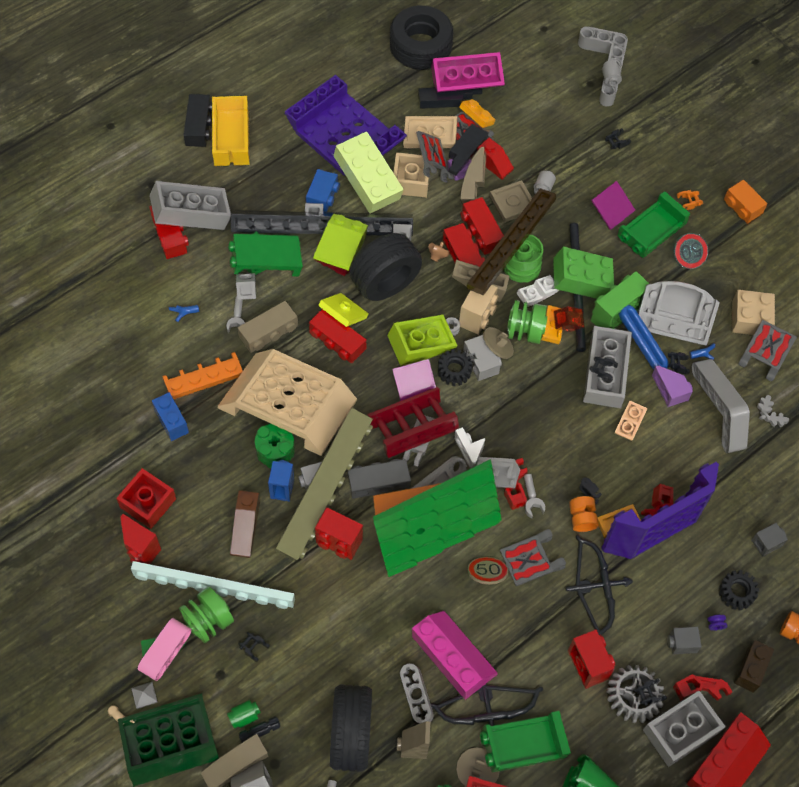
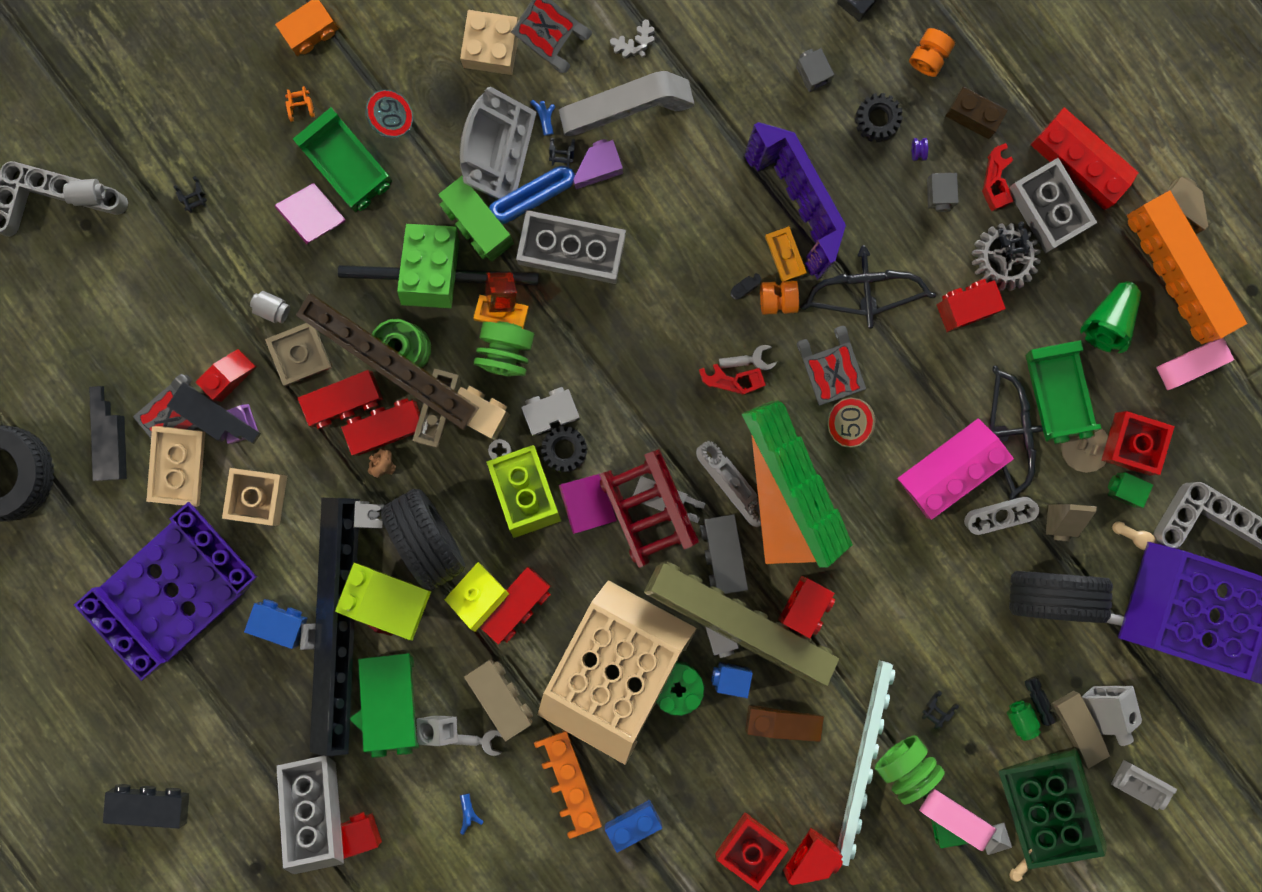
camera: 85 degrees left, 25 degrees up
yellow piece [212,96,250,166] -> none
yellowish green brick [334,132,404,213] -> none
dark grey flag [416,131,454,183] -> none
dark pink slope [431,52,505,92] -> none
white slope [454,427,485,469] -> none
light orange plate [459,99,496,128] -> none
dark tan slope [461,147,486,203] -> none
light grey hinge [476,457,520,488] -> none
dark tan piece [483,327,514,359] -> none
white slope [517,275,559,307] -> none
black piece [589,357,618,381] -> none
light nougat slope [615,401,647,441] -> none
red piece [641,484,673,516] -> none

